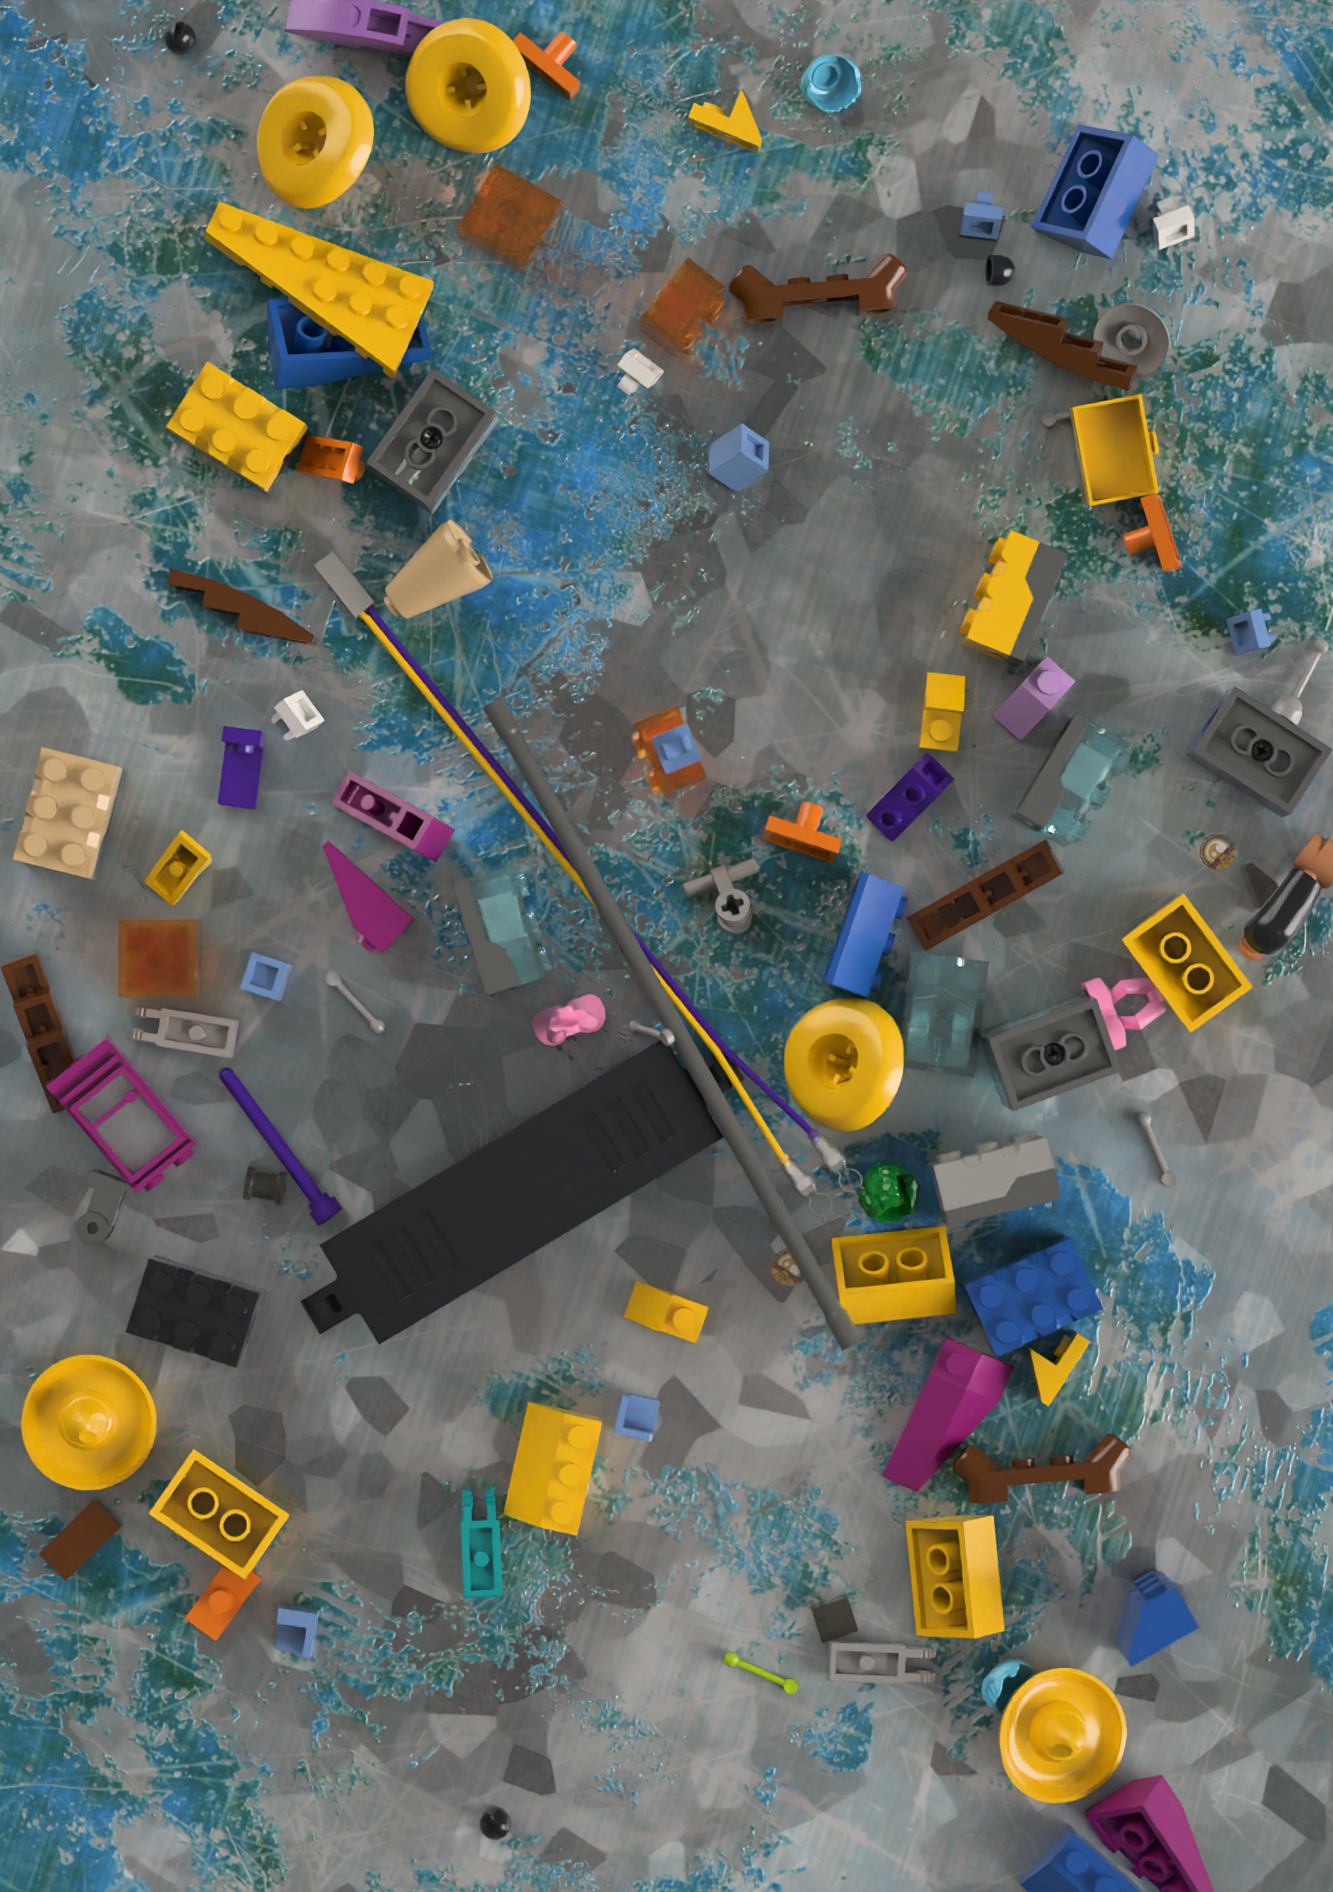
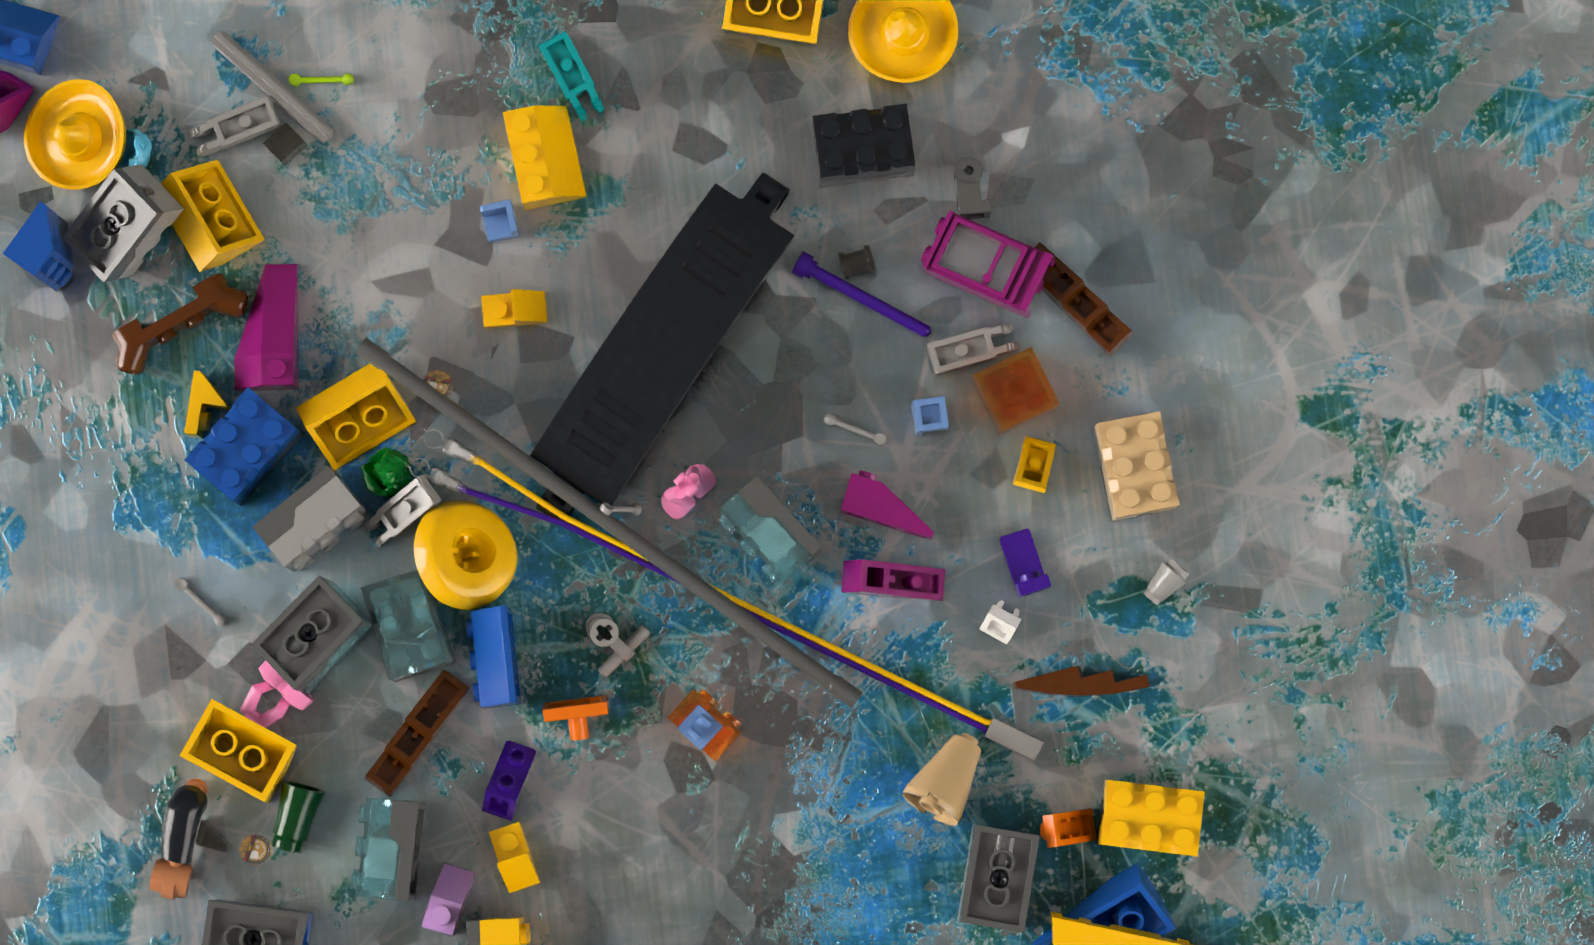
camera: 155 degrees right, 5 degrees down
none -> dark grey piece [62,164,184,282]
none -> light grey axle [211,31,335,143]
none -> dark green plant [271,780,326,853]
none -> light grey hinge [364,474,442,548]
none -> light grey cone [1143,558,1190,606]

